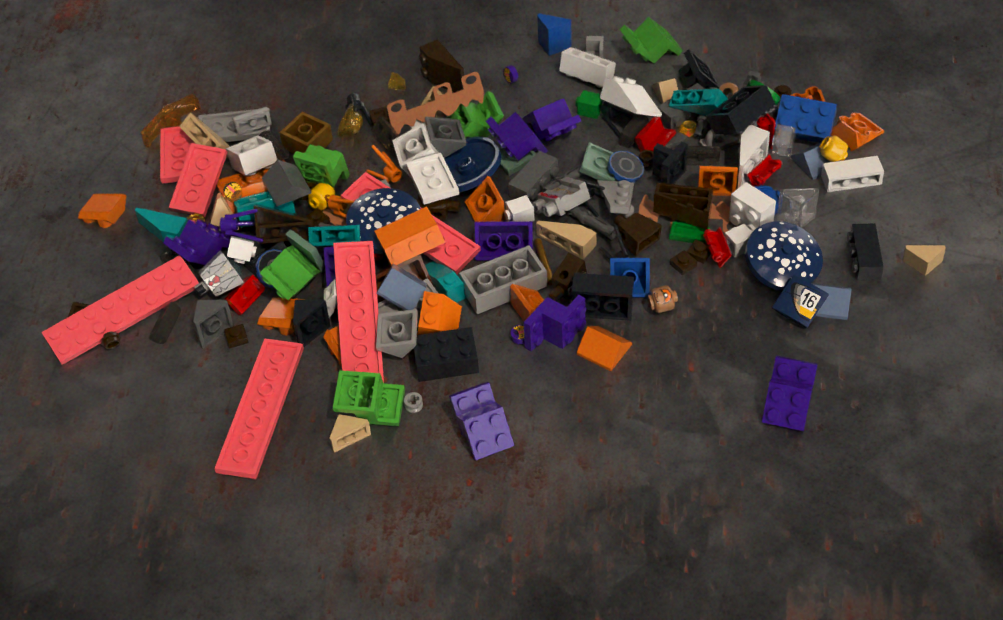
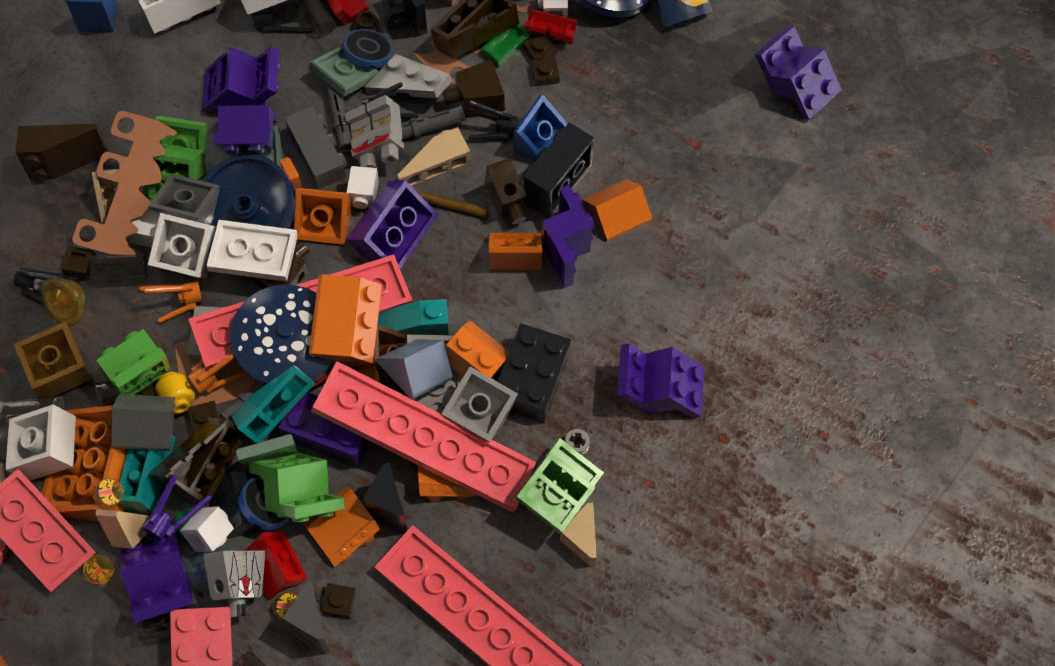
camera: 65 degrees left, 15 degrees up
teal slope [135,207,188,242] -> none
white slope [324,279,337,318] -> none
clear yellow tile [388,72,406,90] -> none
light grey brick [459,245,547,314] -> none
dark purple tile [503,65,518,84] -> none
tile [510,325,525,344] -> none
green brick [575,90,603,119] -> none
medium nougat head [647,285,678,313] -> none
none -> orange tile [280,157,302,192]

